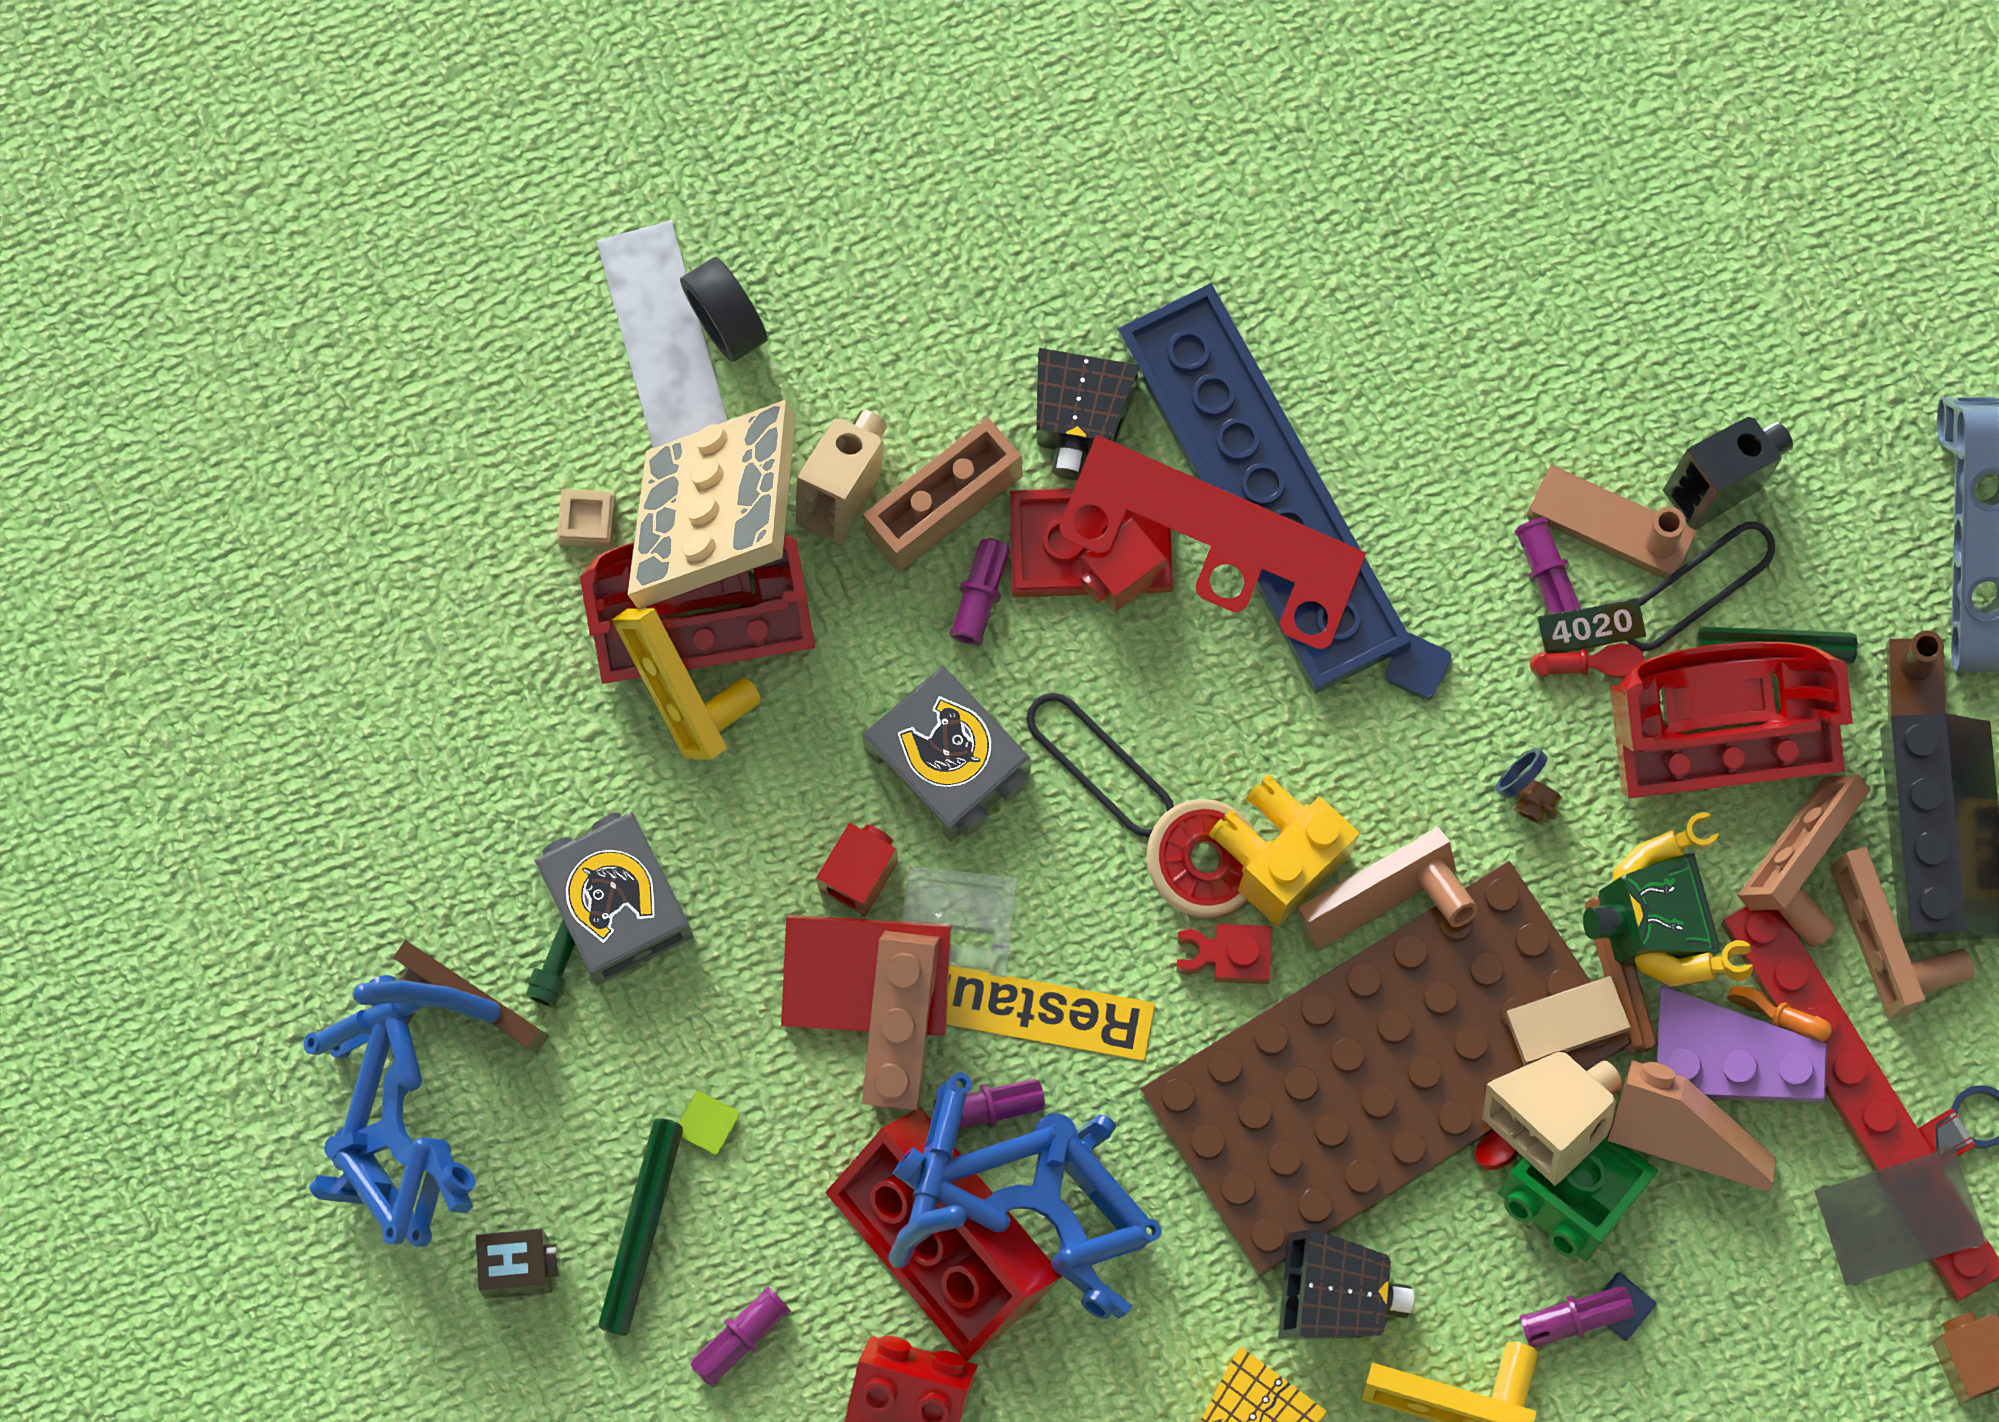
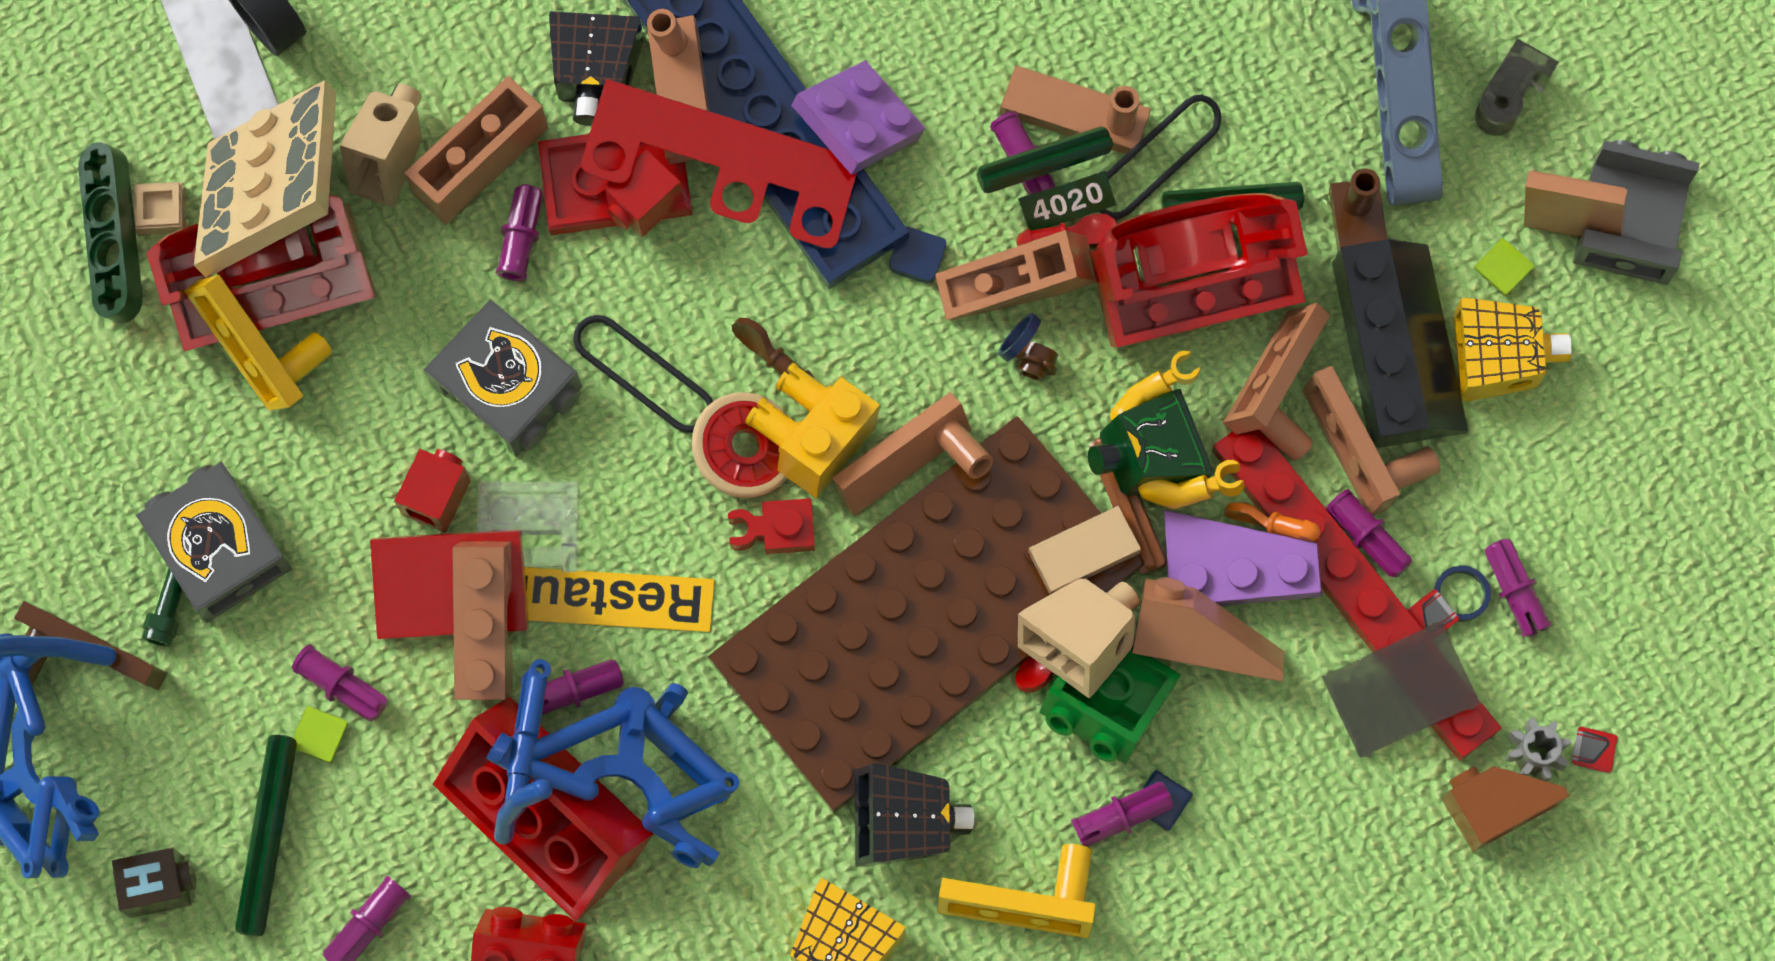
camera: 10 degrees left, 0 degrees up
black torso [1663,417,1793,530] -> none
none -> dark green beam [78,142,143,323]
none -> magenta axle [291,644,388,722]
none -> nougat piece [647,9,710,165]
none -> reddish brown piece [732,318,814,378]
none -> medium lavender plate [791,60,925,175]
none -> nougat slope [935,230,1096,321]
none -> dark green axle [976,126,1113,193]
none -> magenta axle [1326,489,1412,578]

